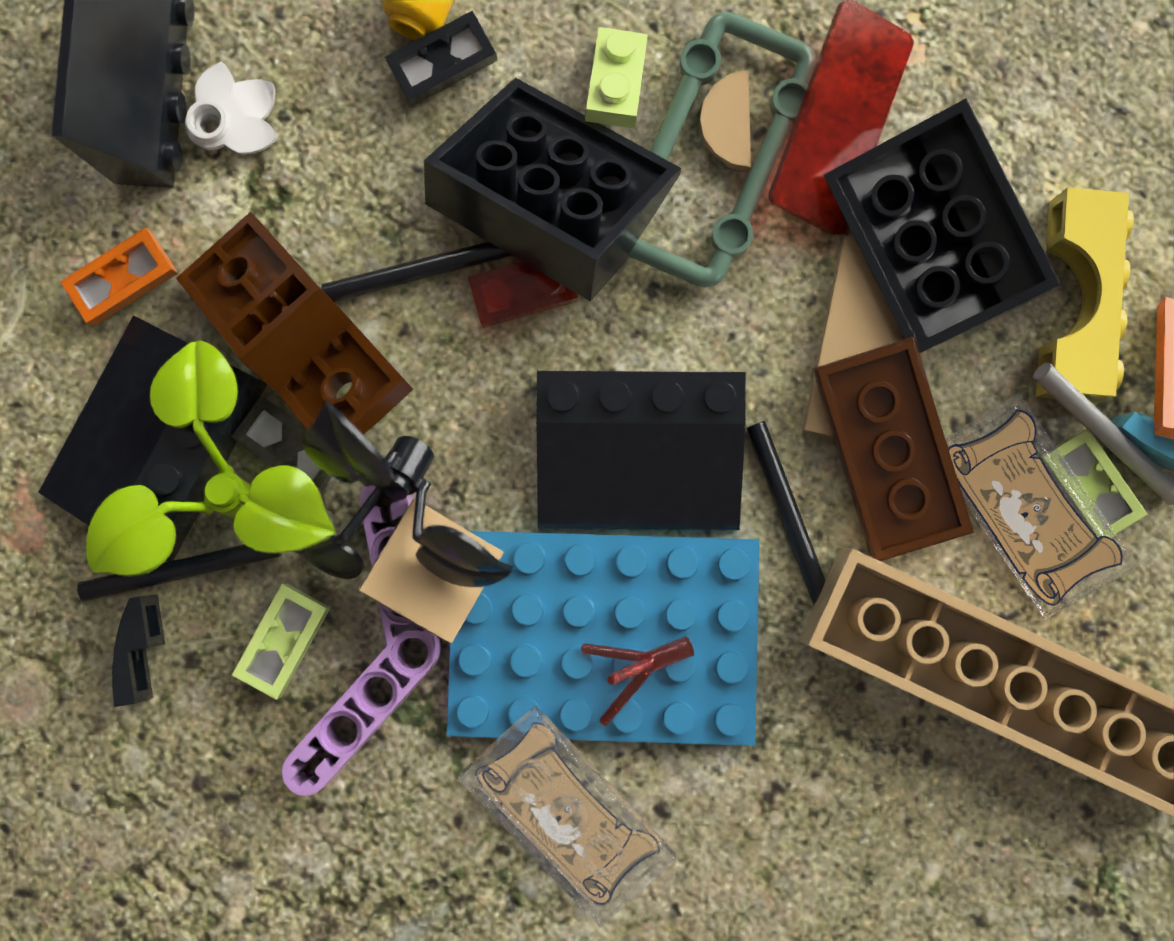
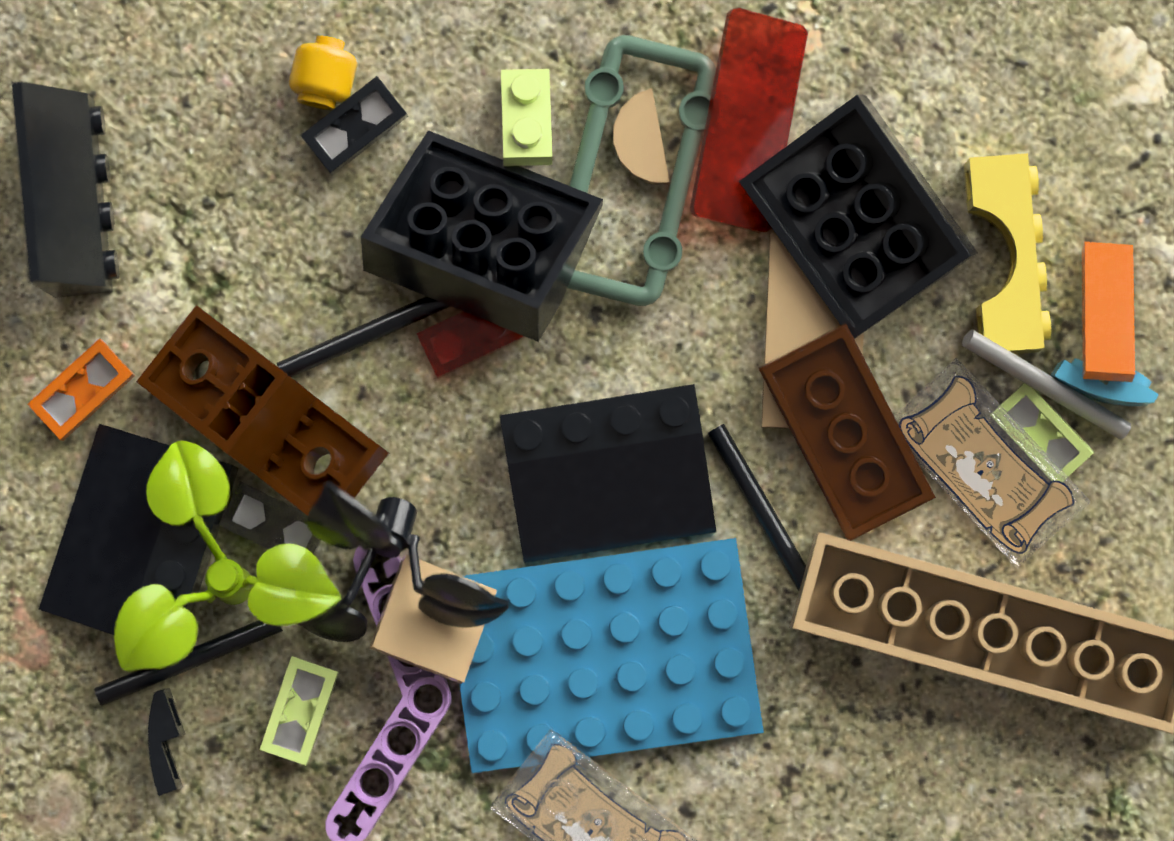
camera: 15 degrees left, 0 degrees up
white plate [185,62,278,155] -> none
clear red plant [581,636,694,726] -> none

